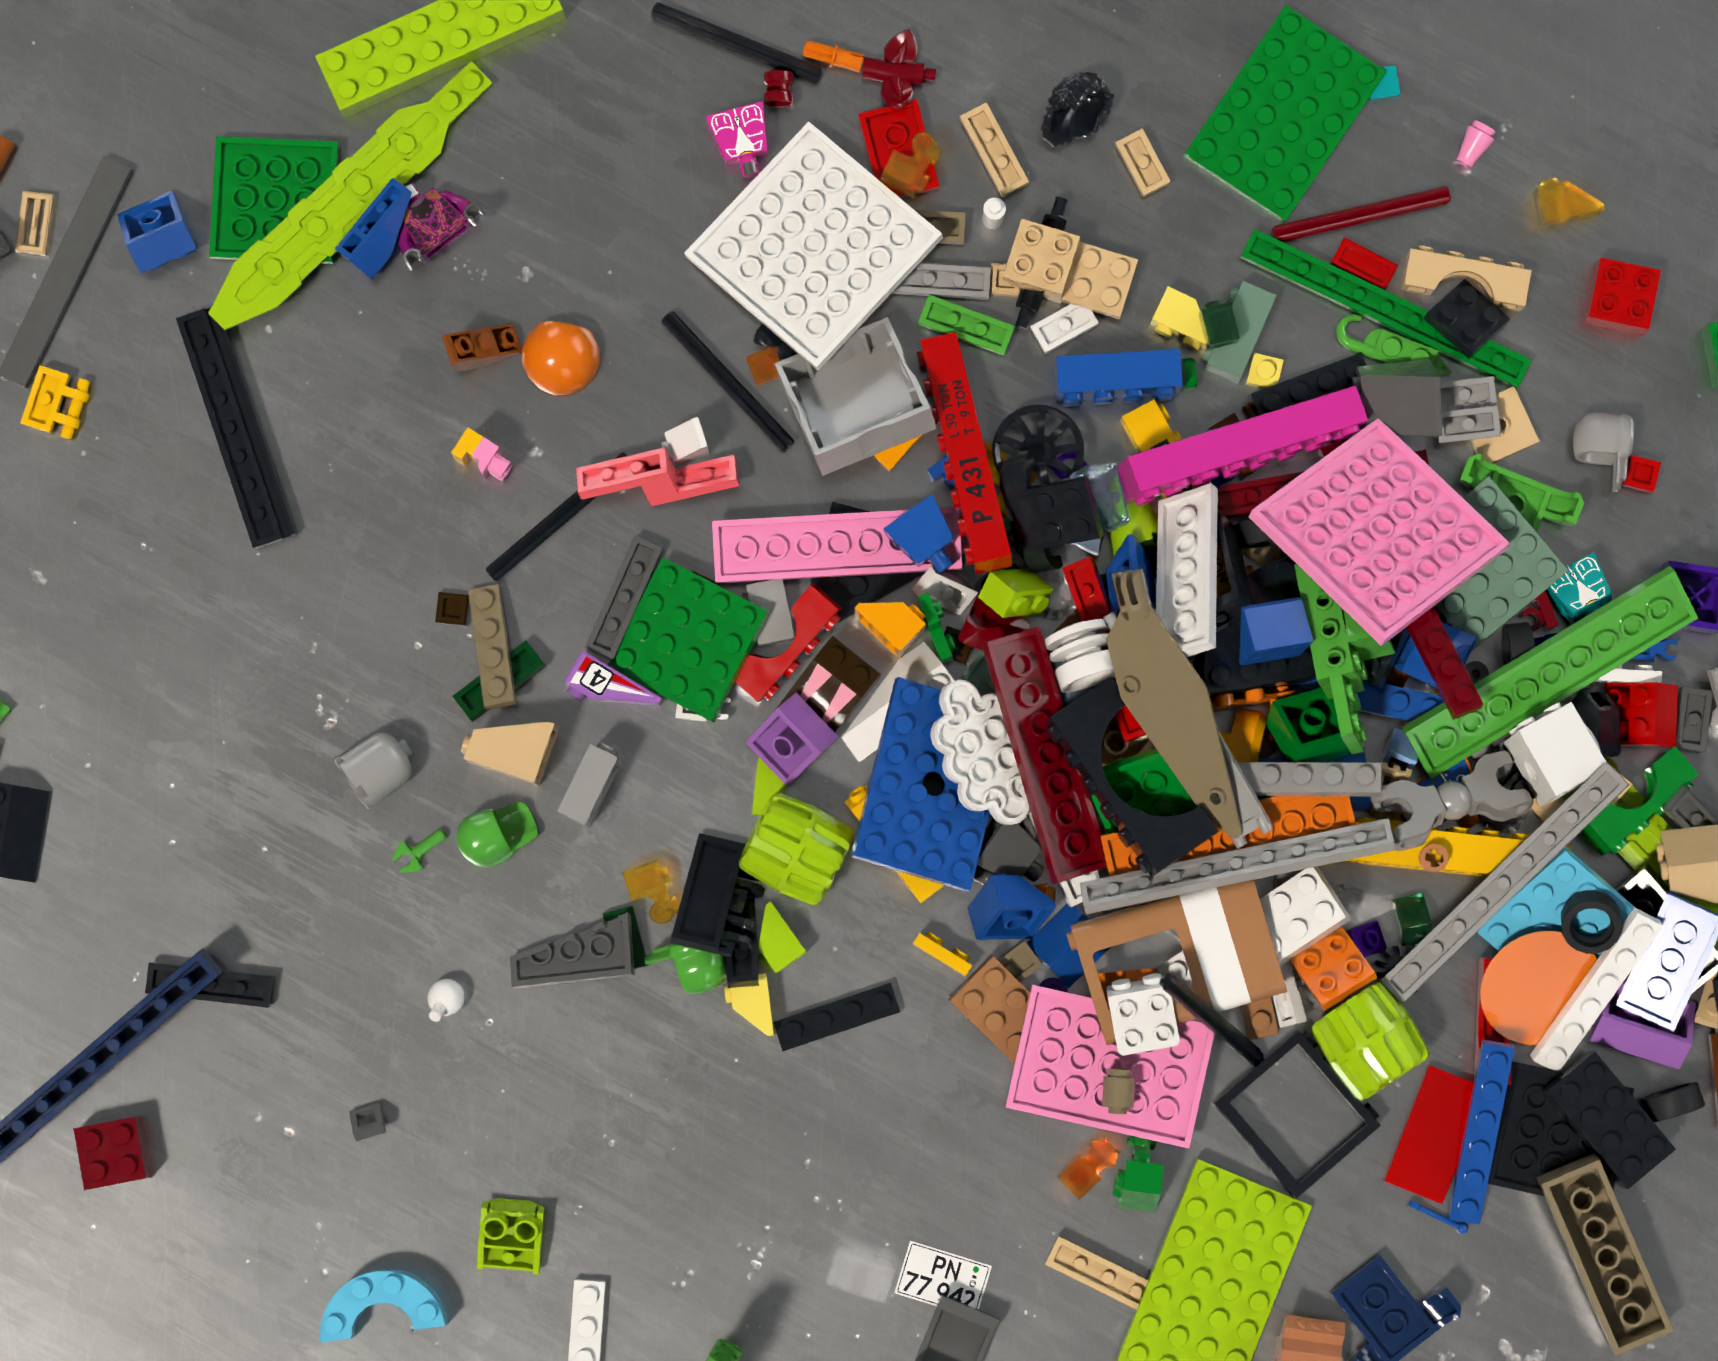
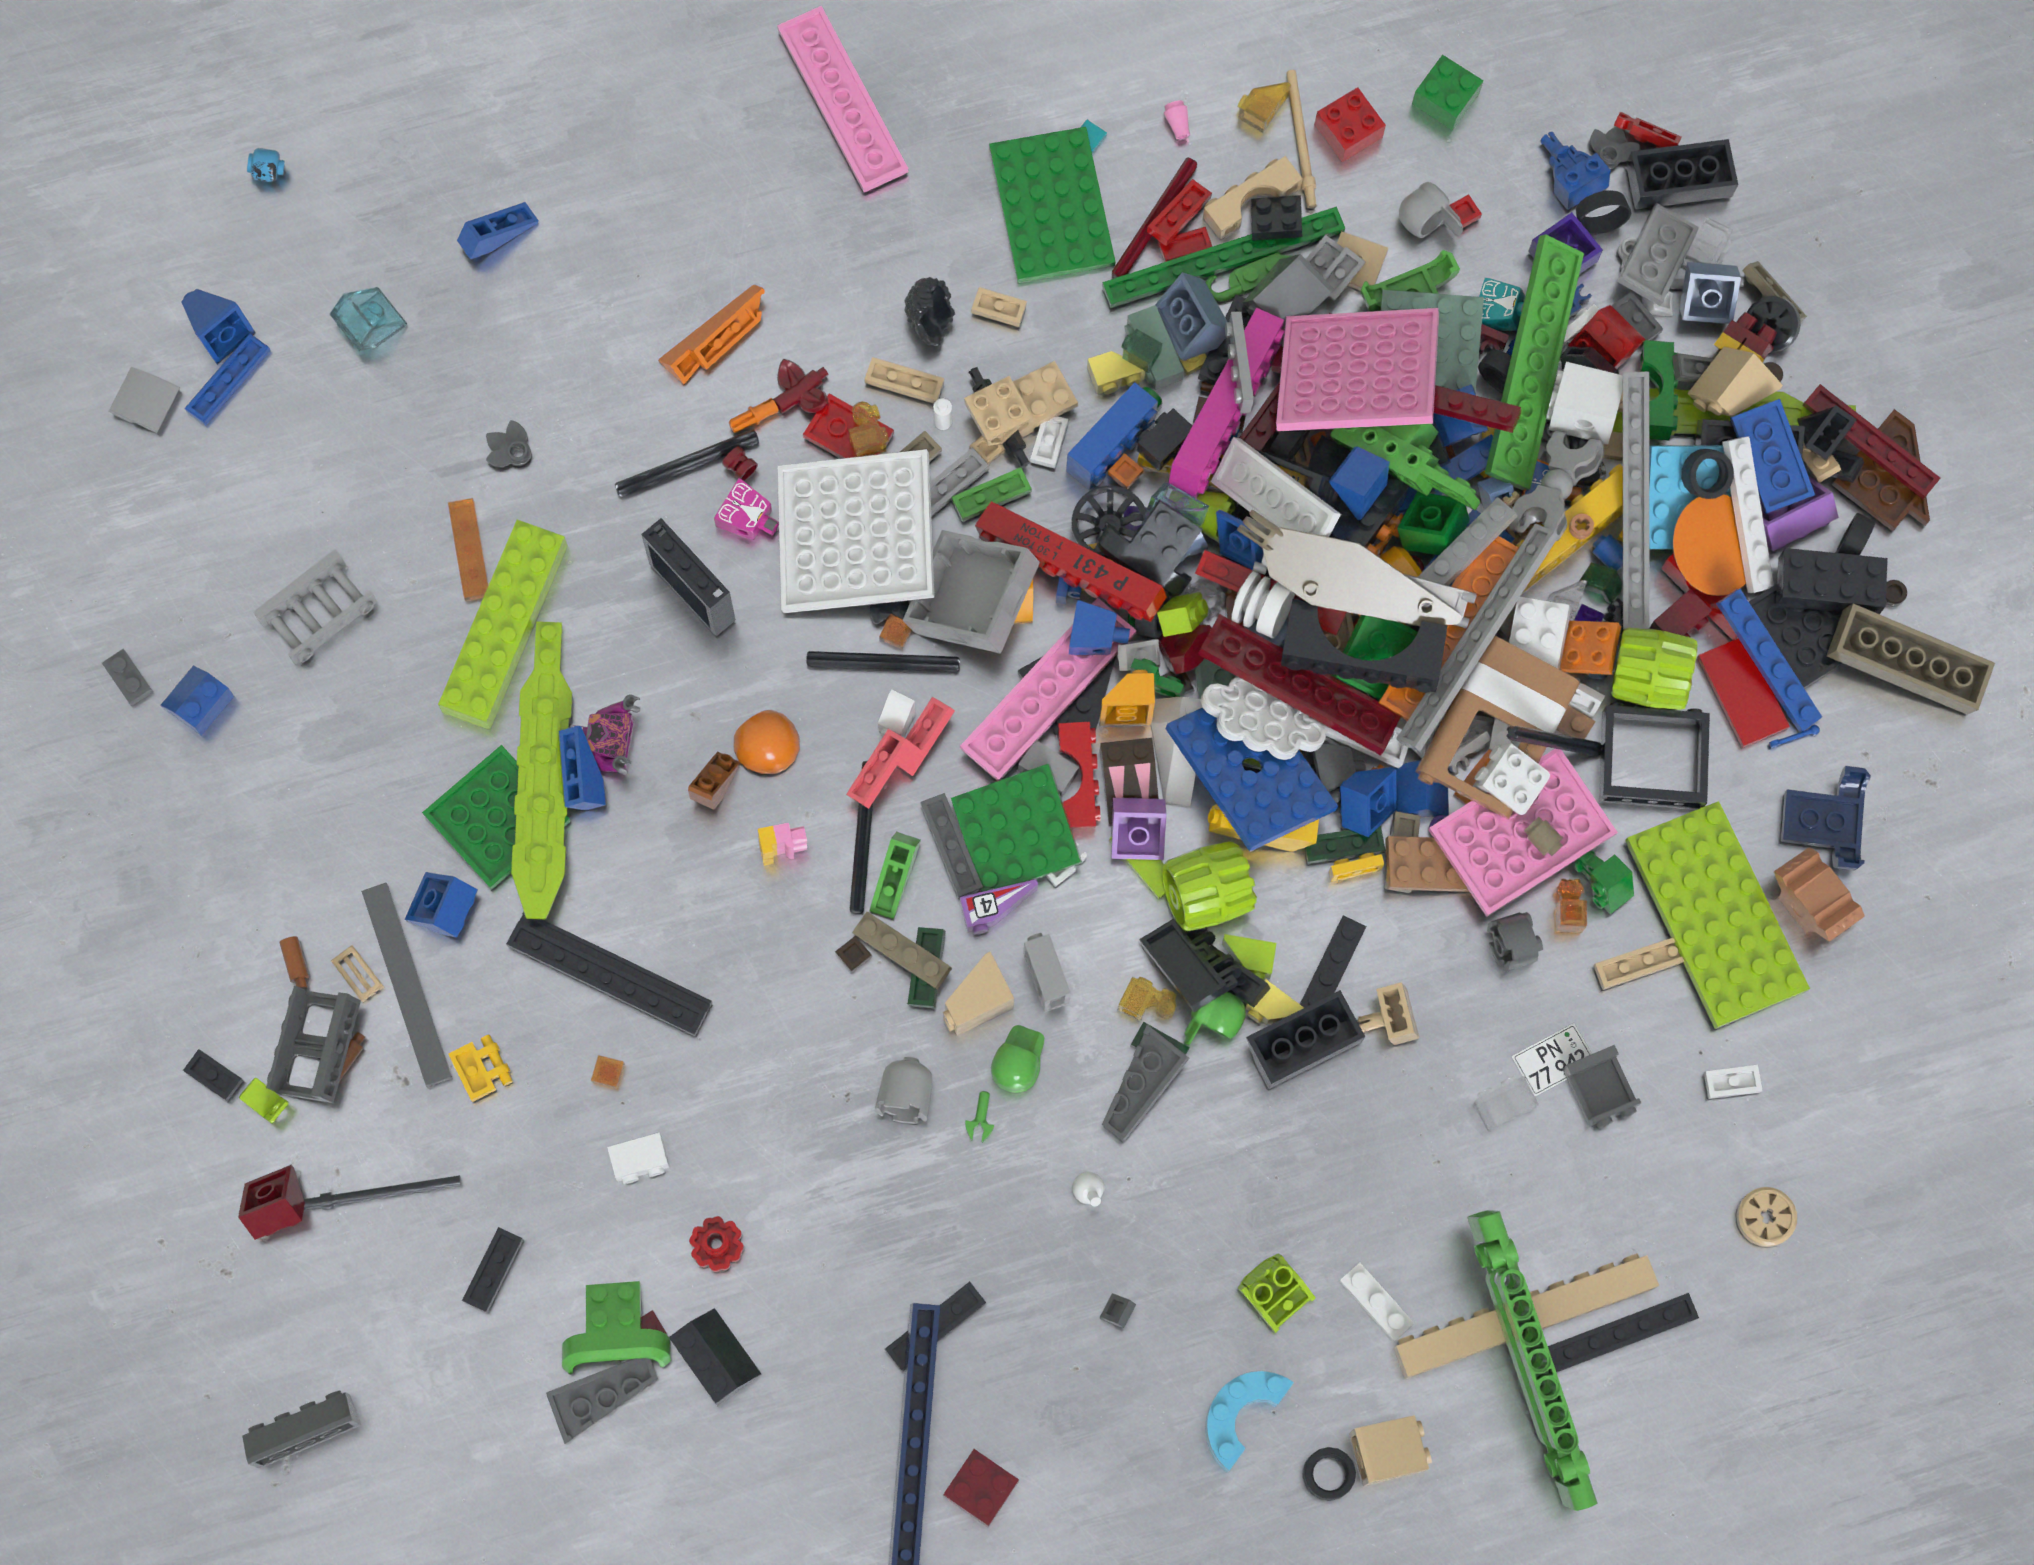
camera: 50 degrees left, 10 degrees down
none -> clear orange plate [591,1055,625,1089]
none -> white brick [607,1133,670,1184]
none -> black window [641,518,736,637]
none -> red plant [689,1216,744,1272]
none -> bright green slope [869,831,921,919]
none -> orange tile [1108,453,1144,490]
none -> black brick [1137,408,1193,471]
none -> red plate [1146,179,1212,246]
none -> sand blue slope [1155,272,1227,361]
none -> light grey plate [1225,312,1254,414]
none -> black slope [1246,990,1365,1089]
none -> tan bar [1286,70,1317,209]
none -> dark green plate [1305,826,1386,864]
none -> tan brick [1358,982,1420,1045]
none -> white plate [1448,727,1491,775]
none -> dark grey brick [1487,912,1543,972]
none -> blue brick [1592,534,1623,572]
none -> dark red brick [1650,588,1712,638]
none -> dark brown tile [1886,580,1907,607]

